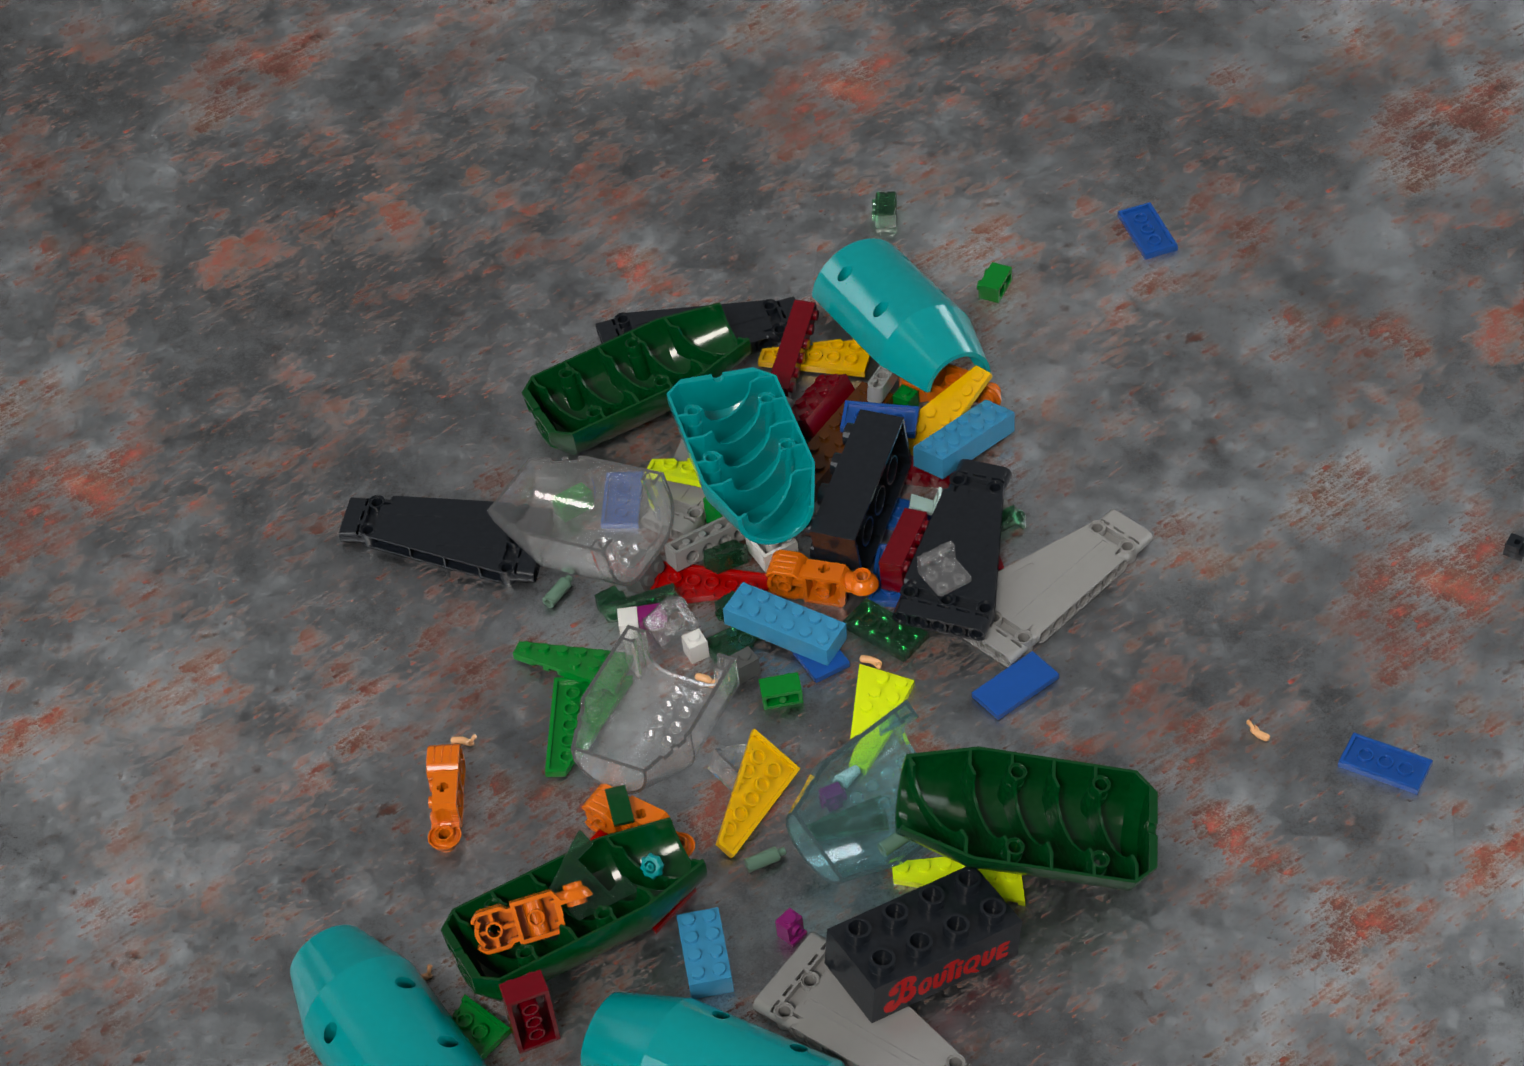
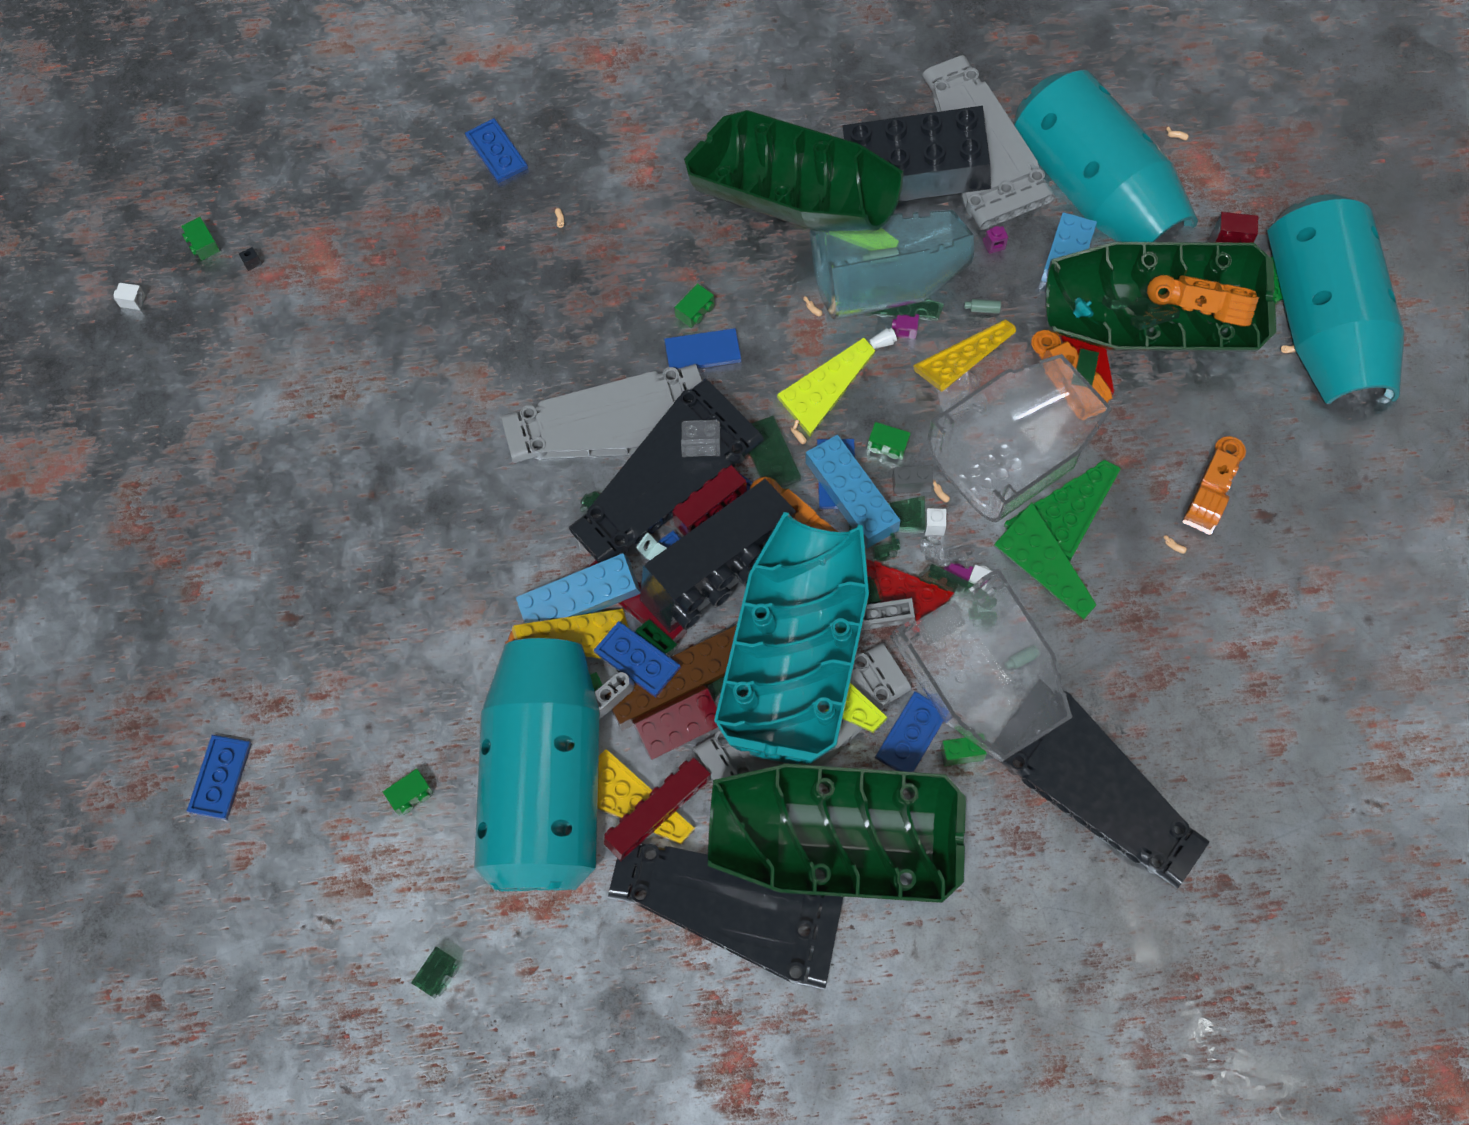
camera: 155 degrees left, 20 degrees up
none -> green brick [674,283,715,328]

